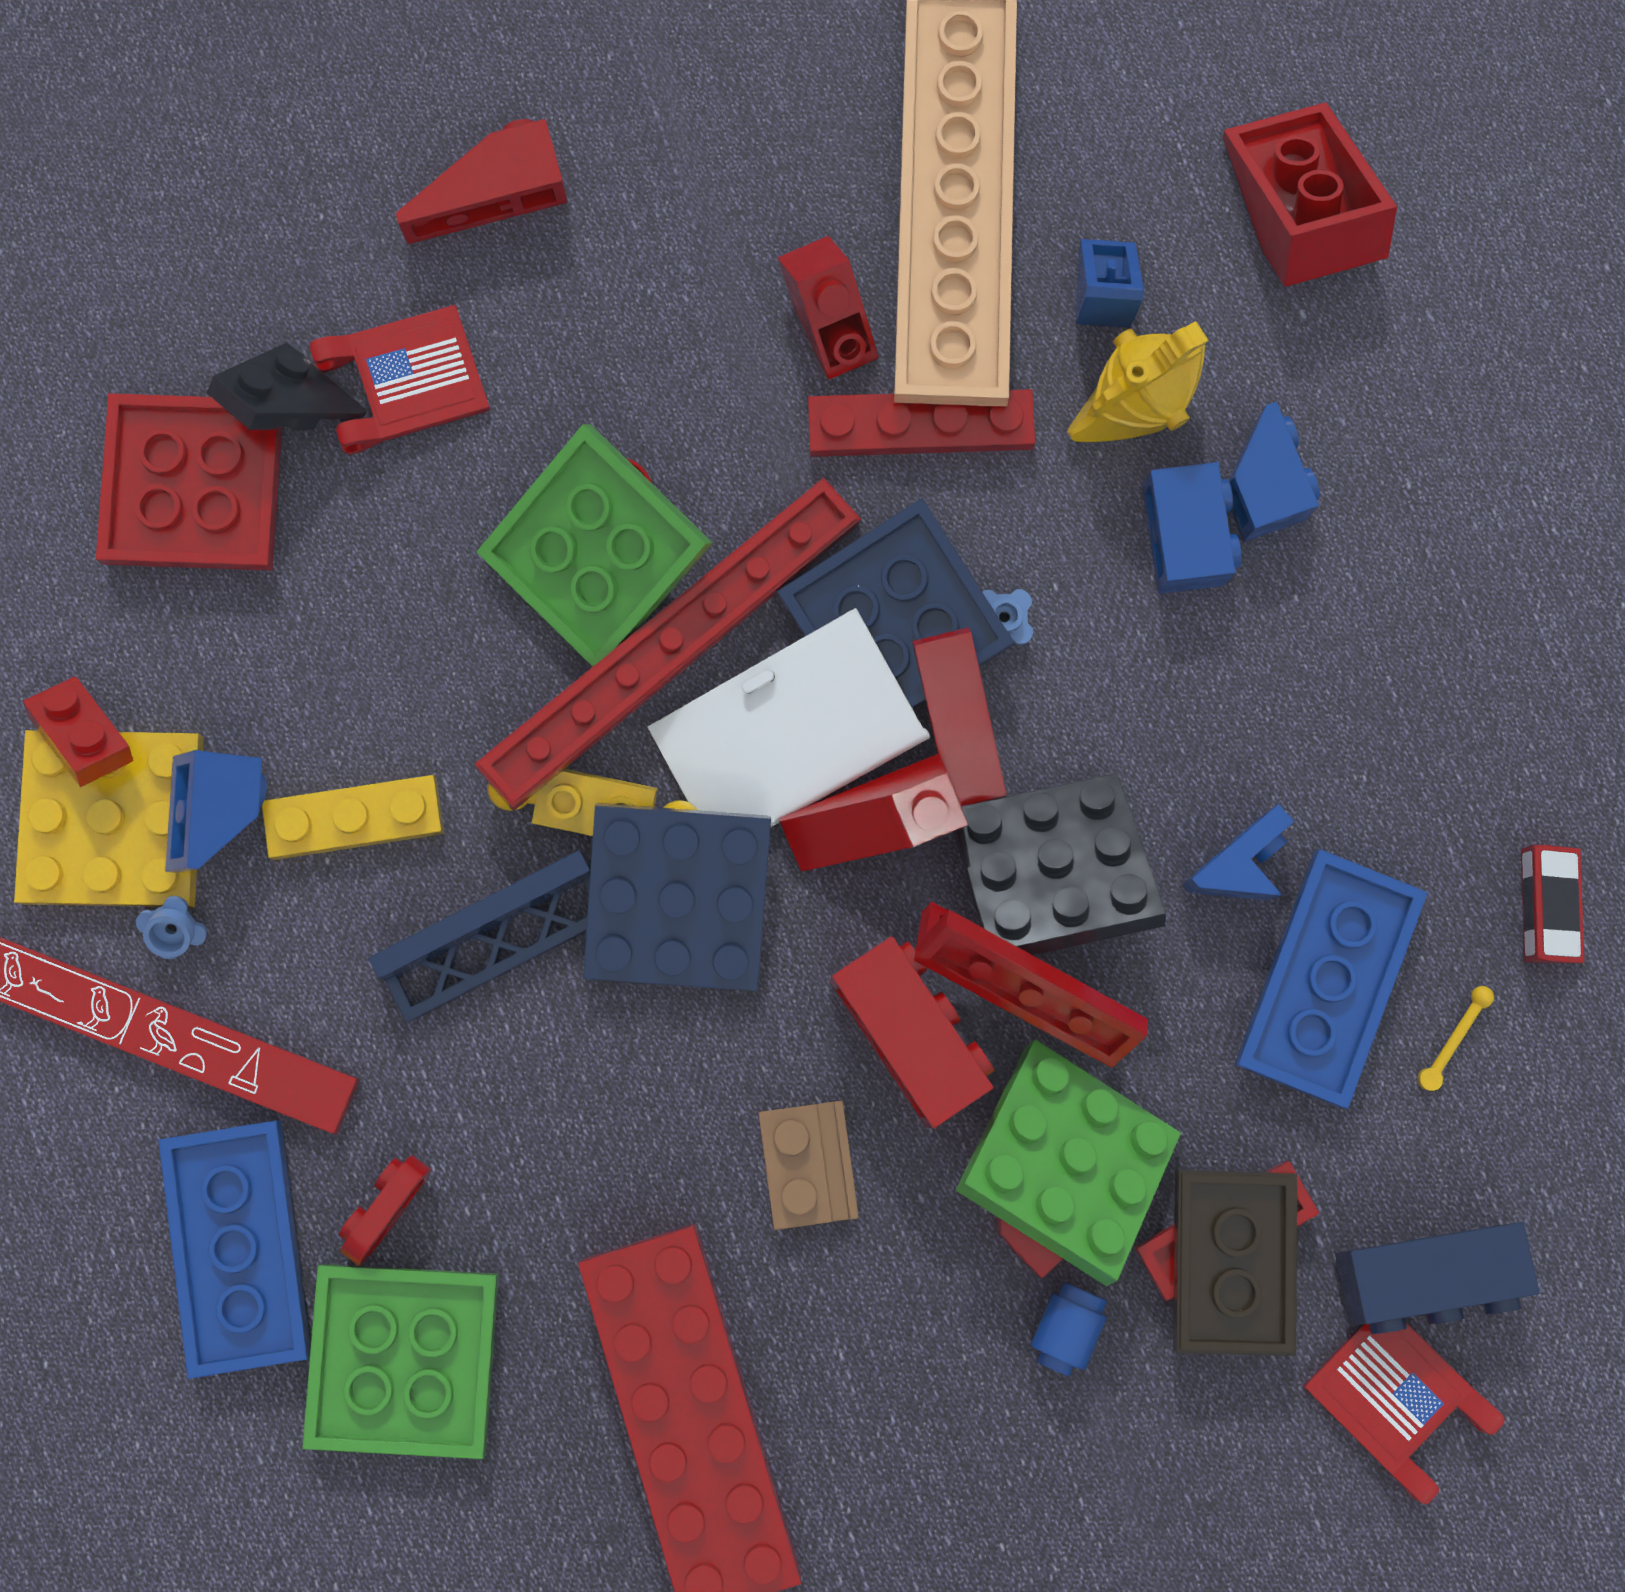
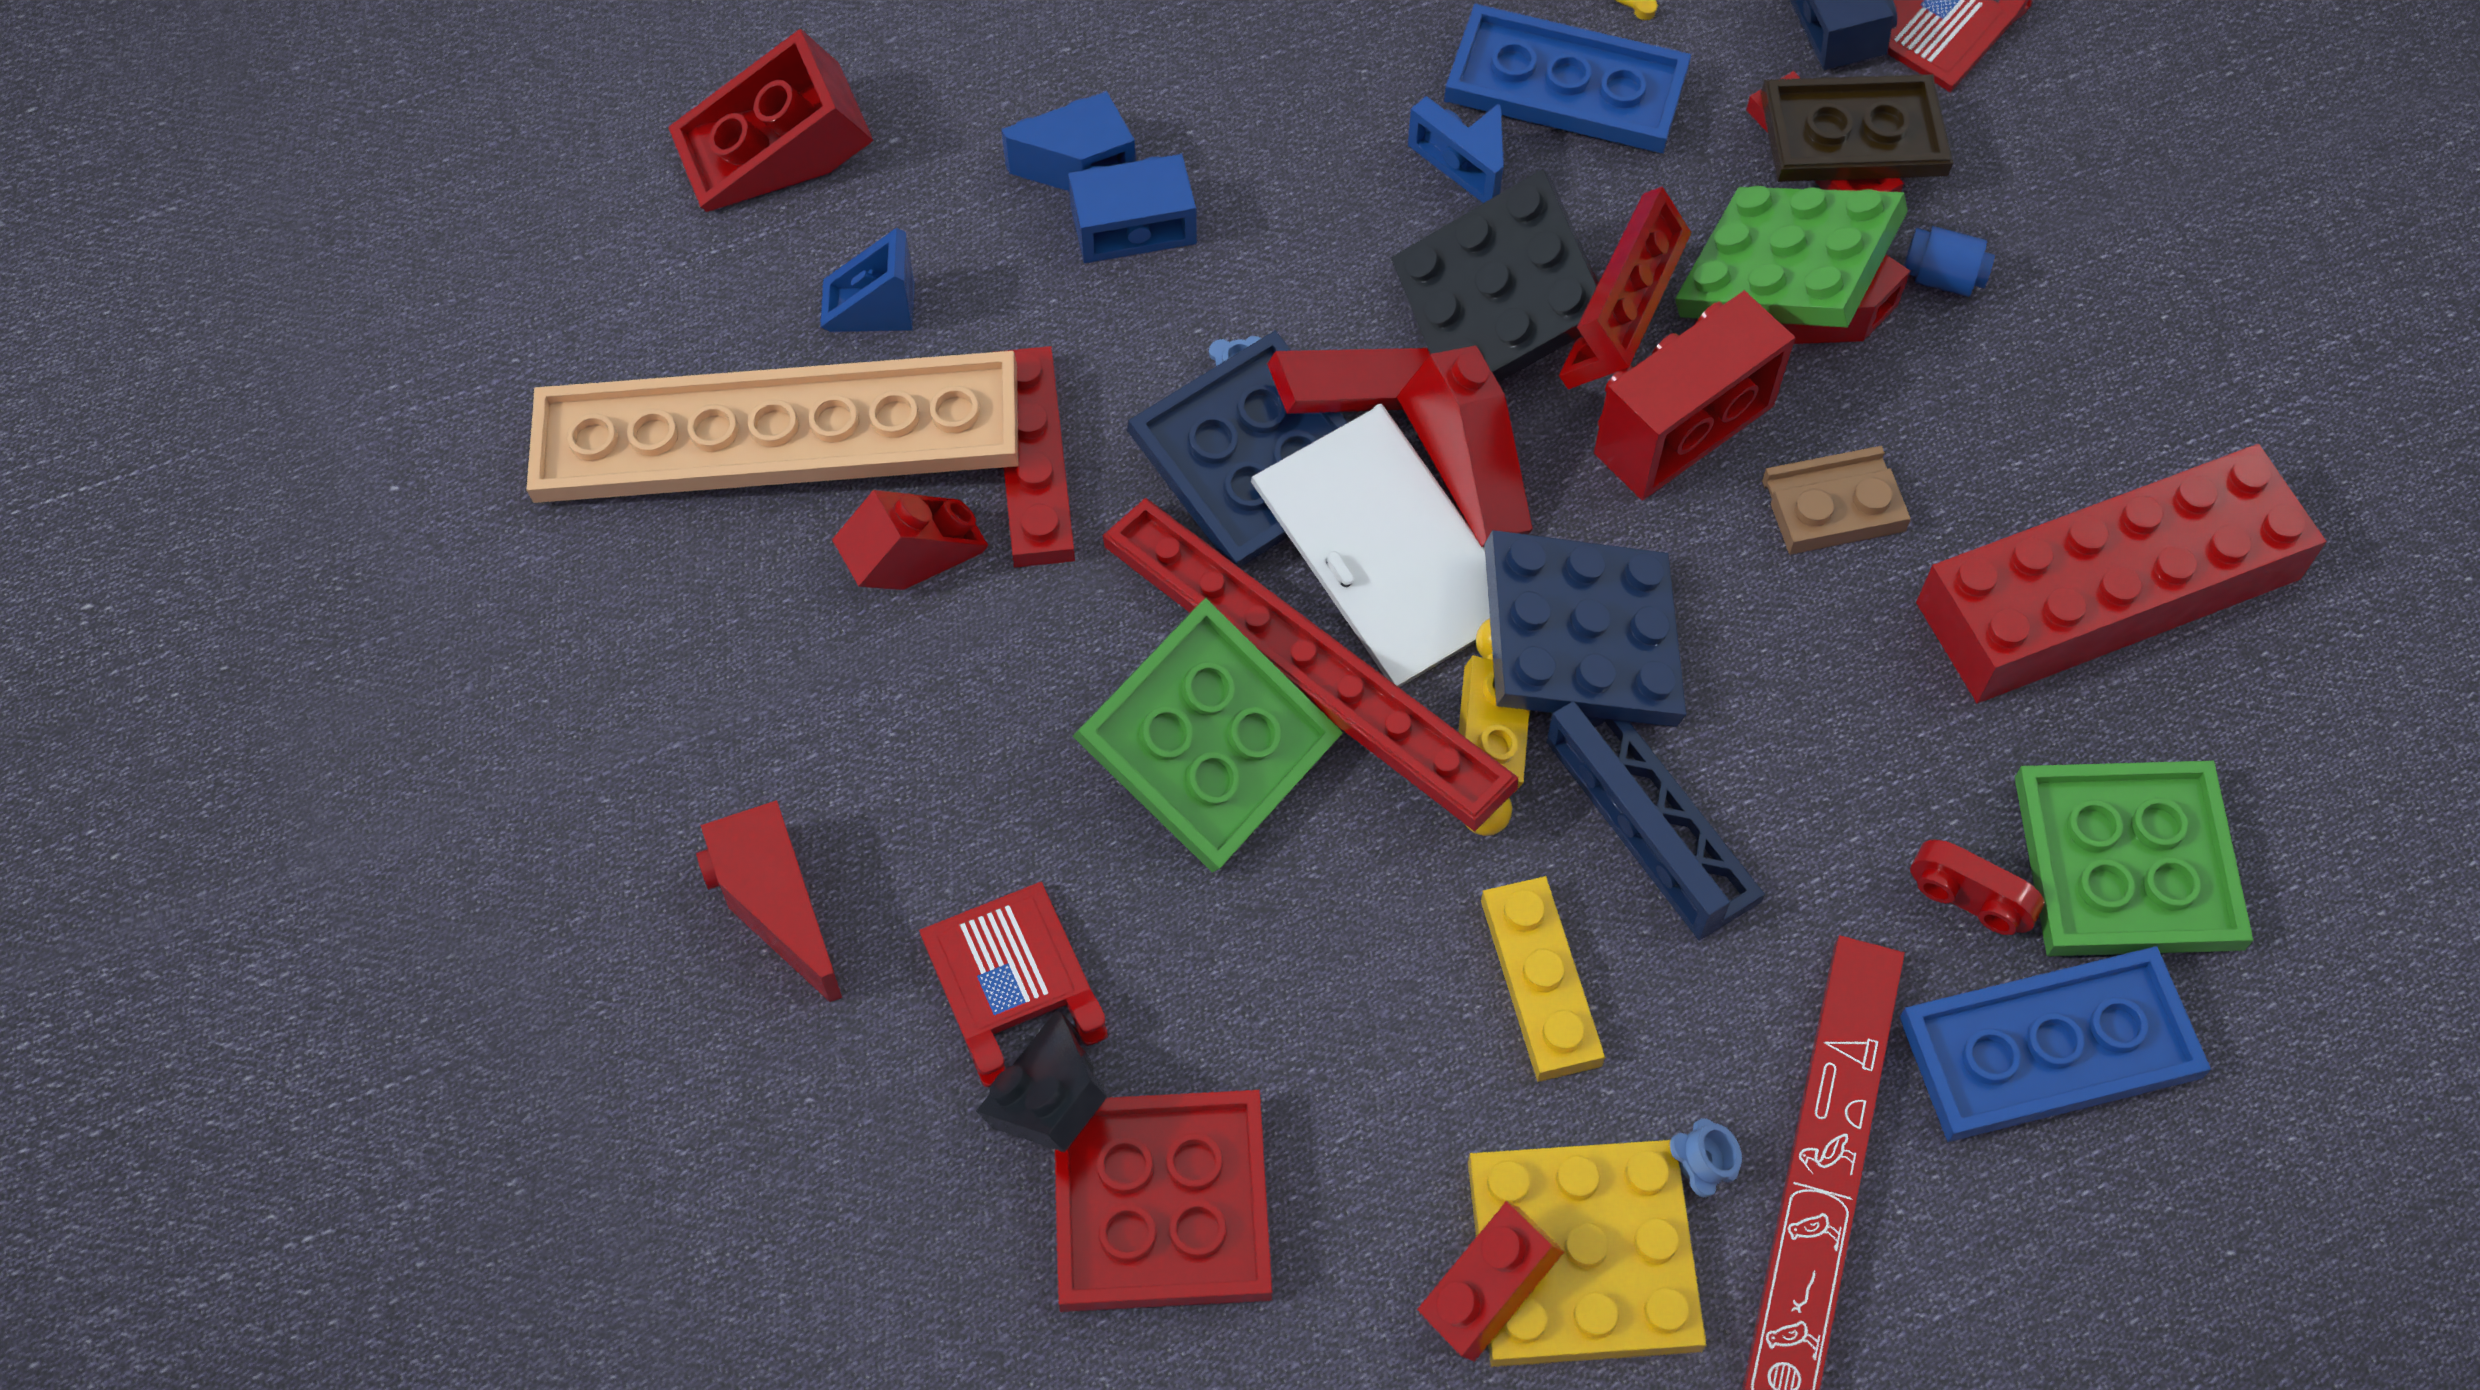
camera: 90 degrees left, 20 degrees down
blue slope [165,750,267,873] -> none
yellow helmet [1067,321,1209,442] -> none

